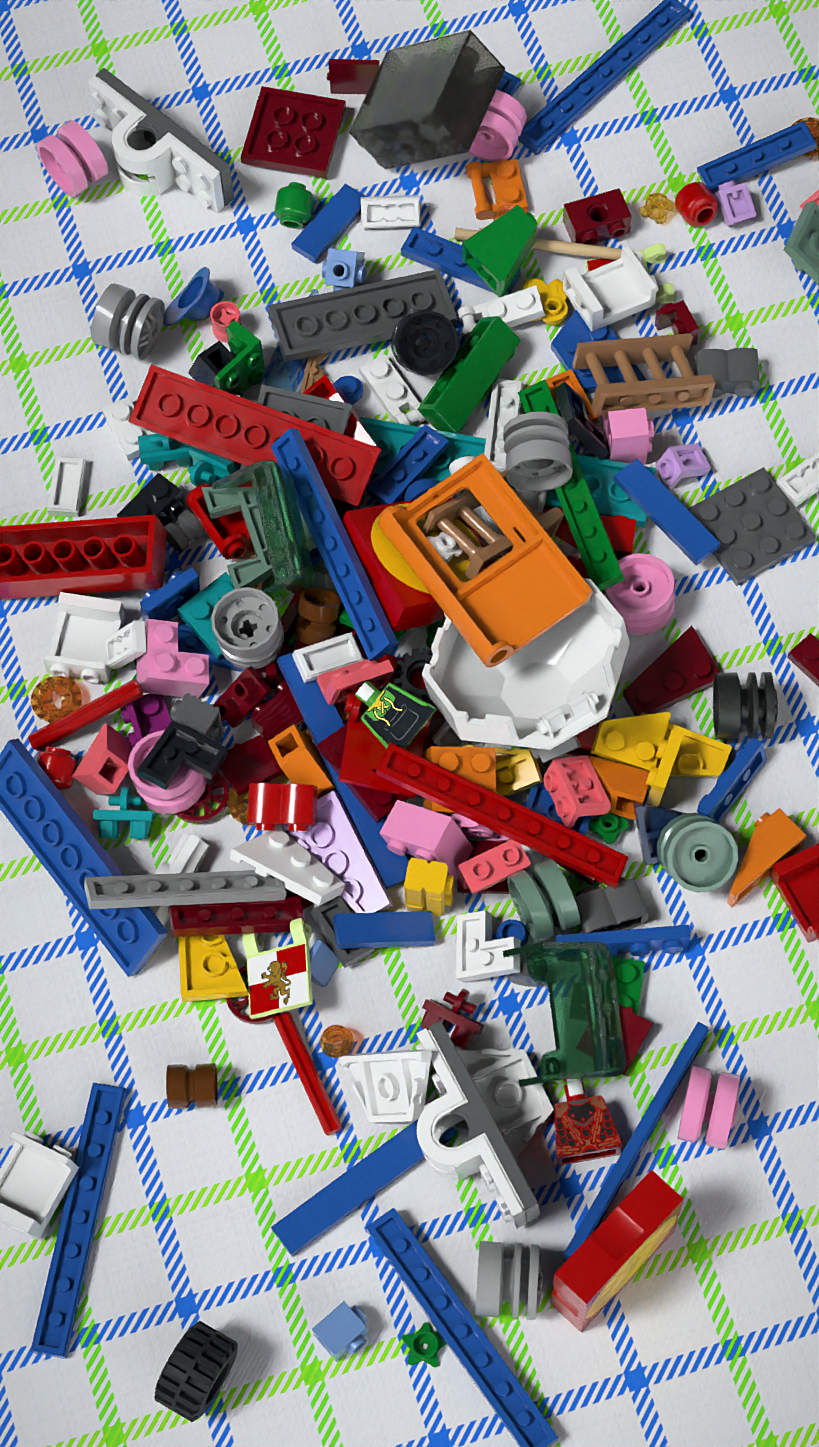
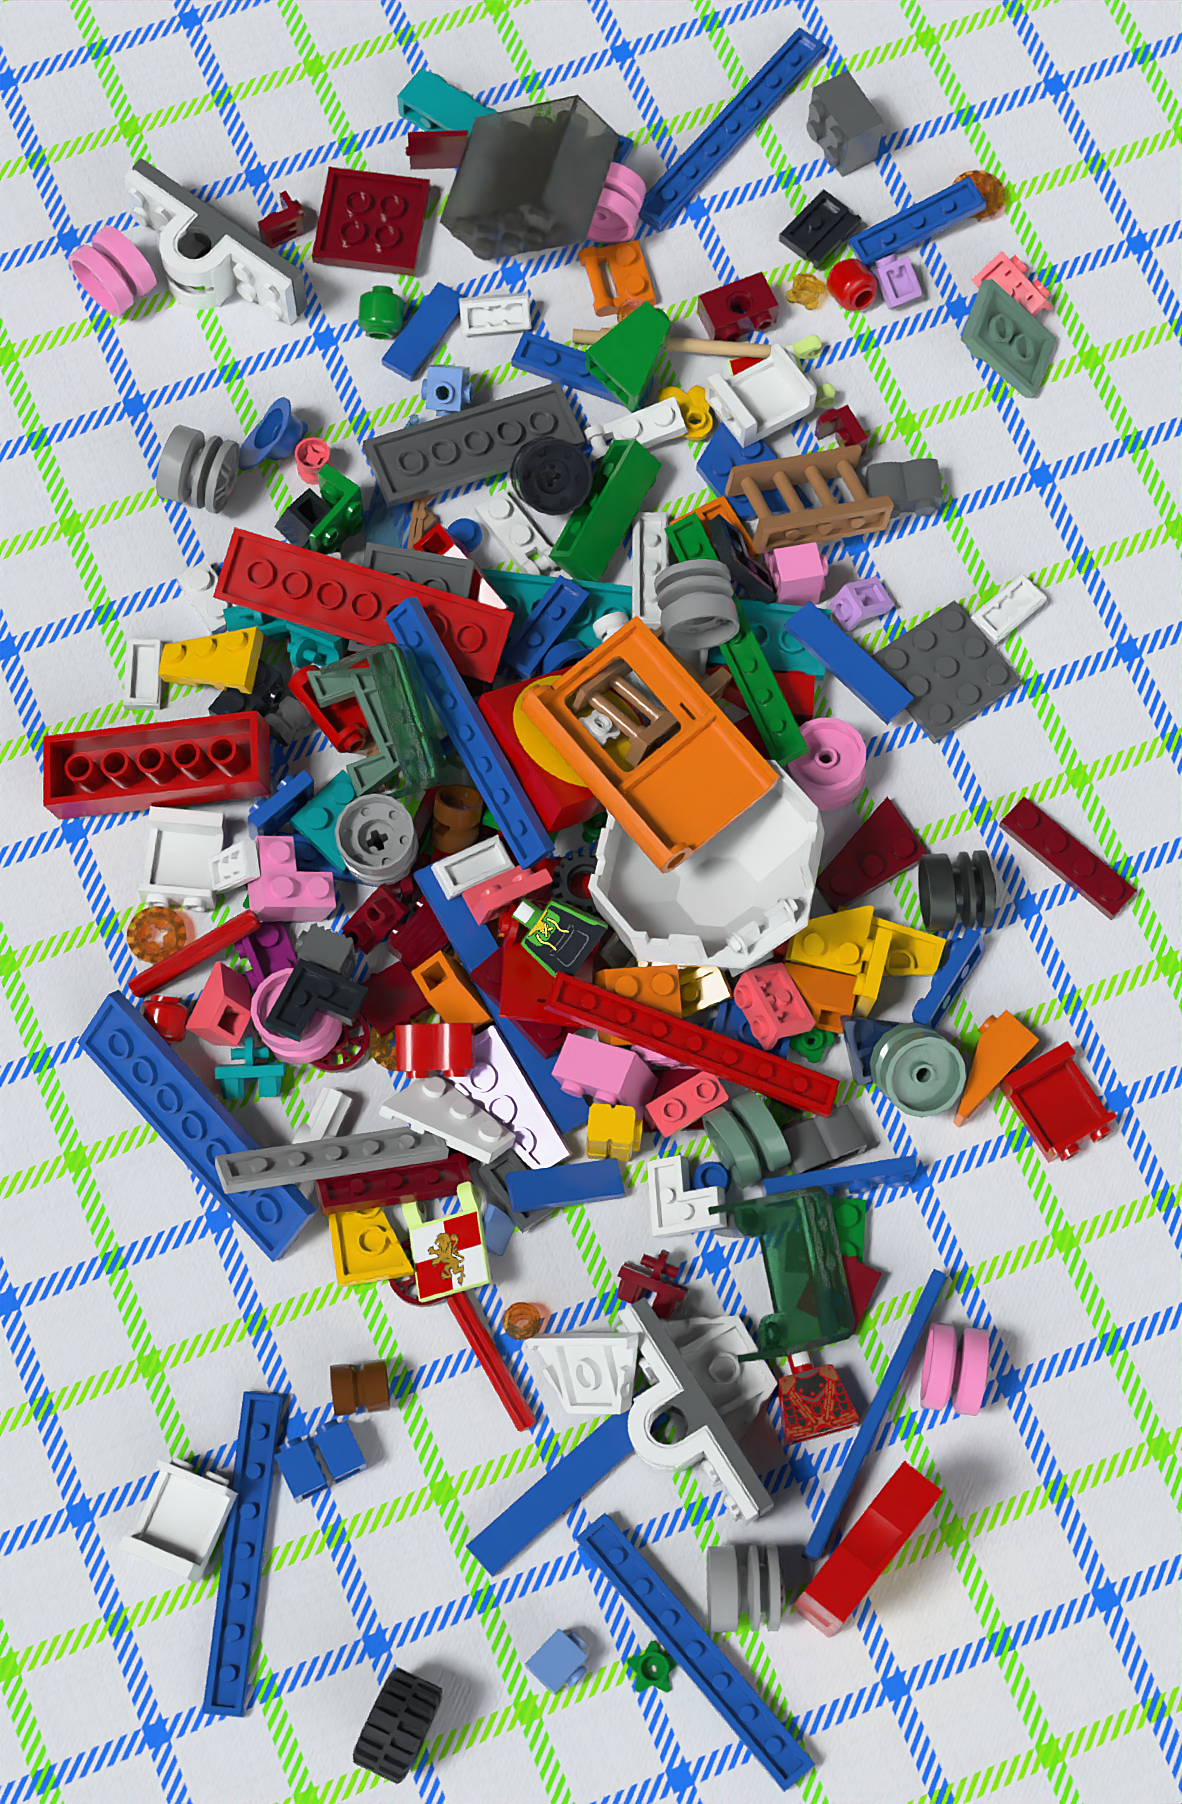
camera: 10 degrees left, 5 degrees up
none -> yellow wing [158,626,264,694]
none -> dark red bracket [258,190,305,249]
none -> blue piece [274,1419,368,1503]
none -> teal brick [397,68,504,166]
none -> black plate [779,189,862,269]
none -> dark grey brick [806,70,884,177]

